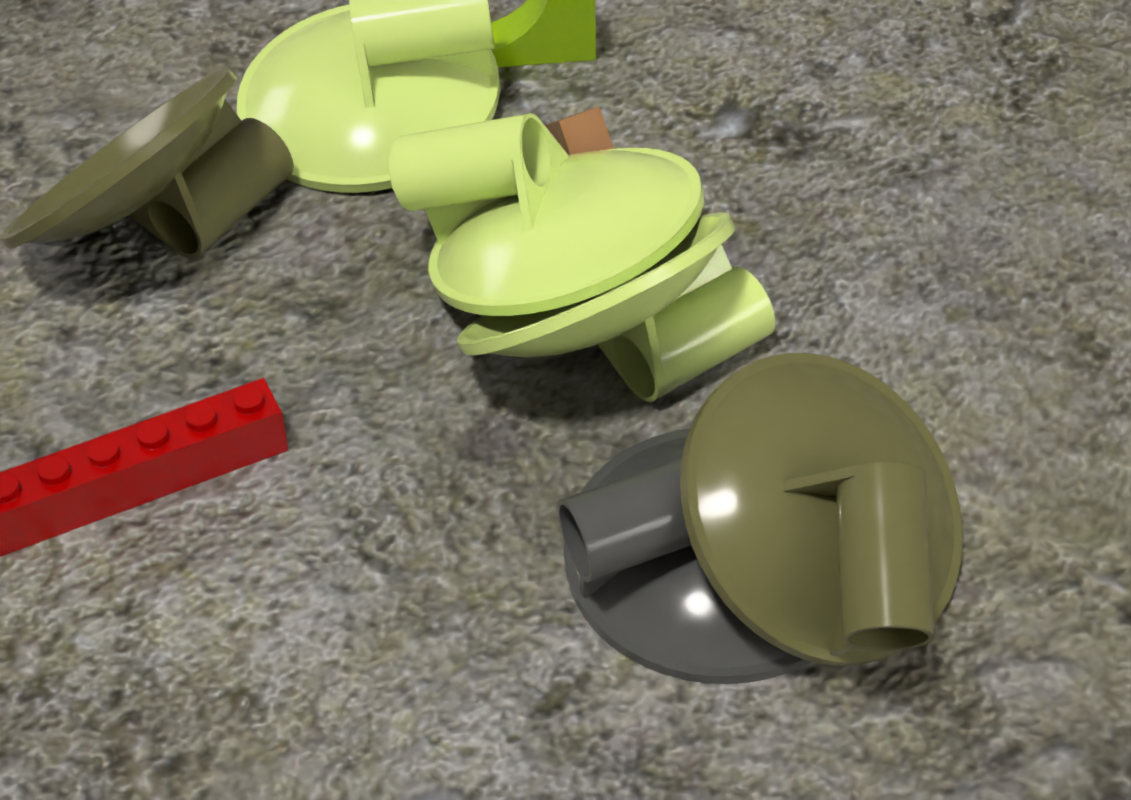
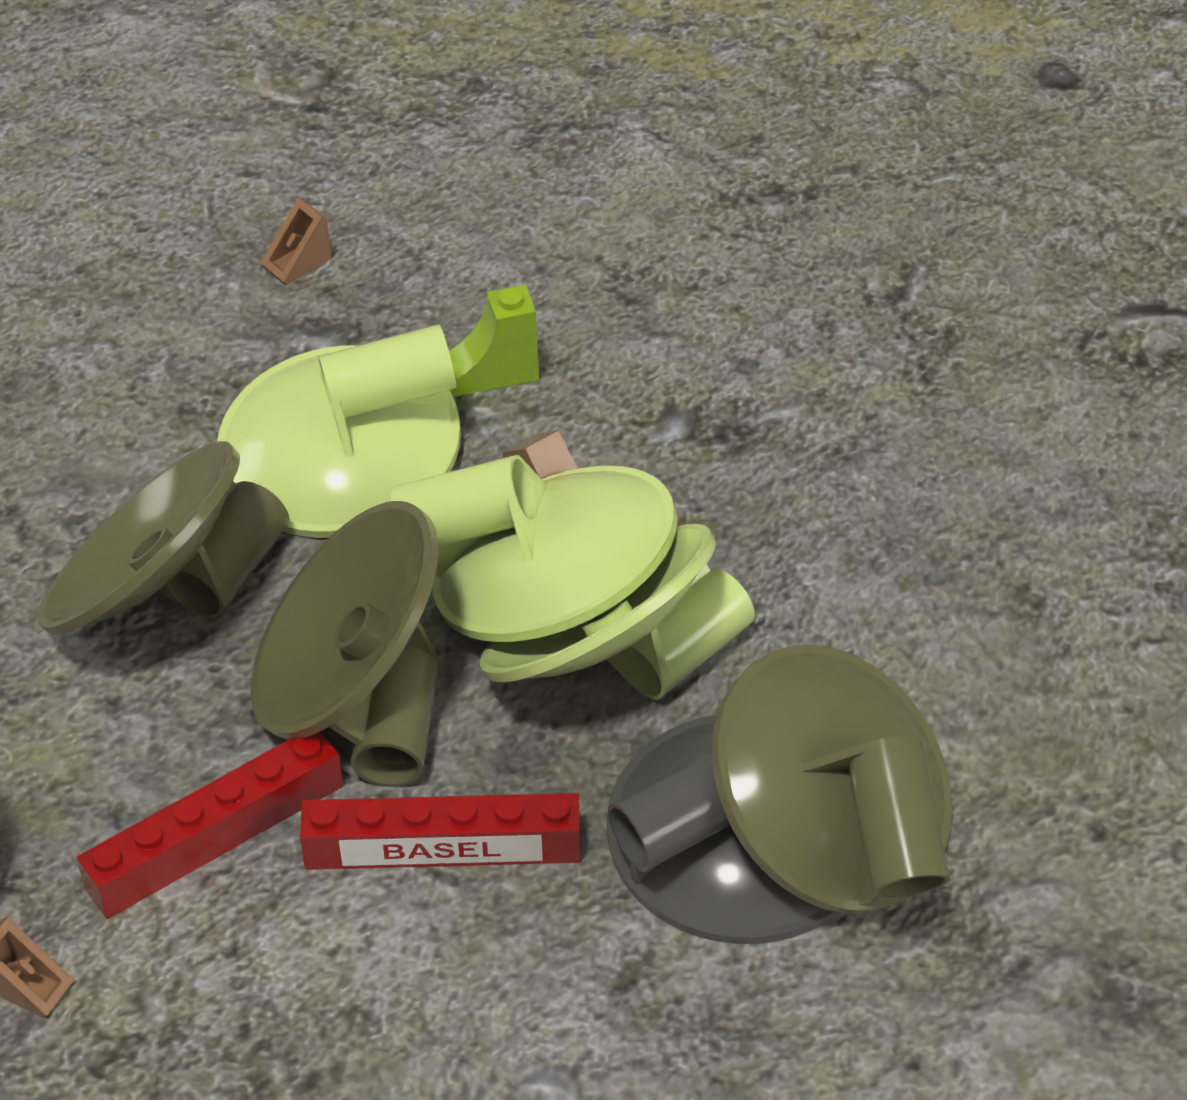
camera: 10 degrees left, 0 degrees up
none -> olive dish [250,501,439,787]
none -> red brick [300,793,581,870]

